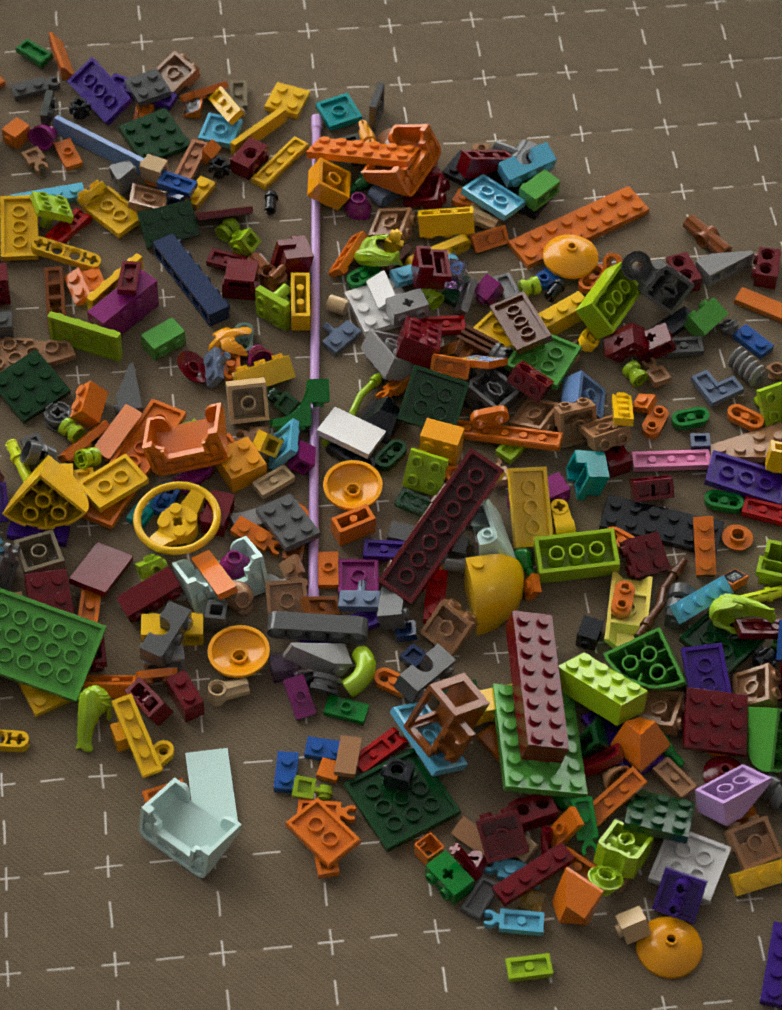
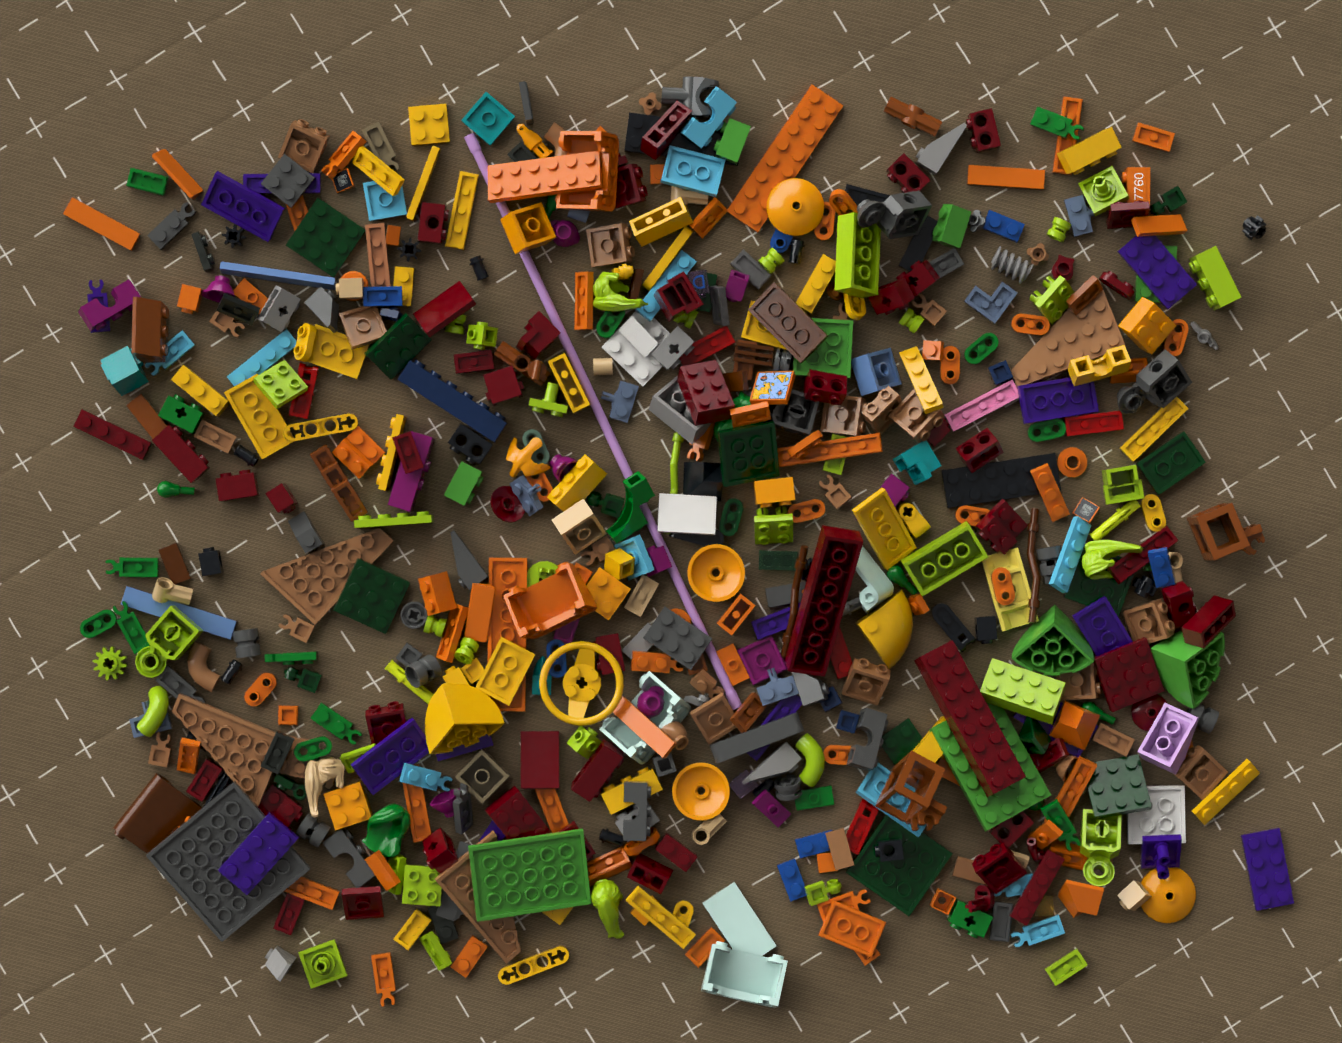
camera: 20 degrees left, 35 degrees up
none -> pearl dark grey plate [216,293,260,325]
none -> light grey brick [257,285,301,332]
none -> black brick [448,424,493,465]
none -> black pin [599,828,623,848]
none -> dark orange plate [826,282,843,300]
none -> black plate [931,603,977,652]

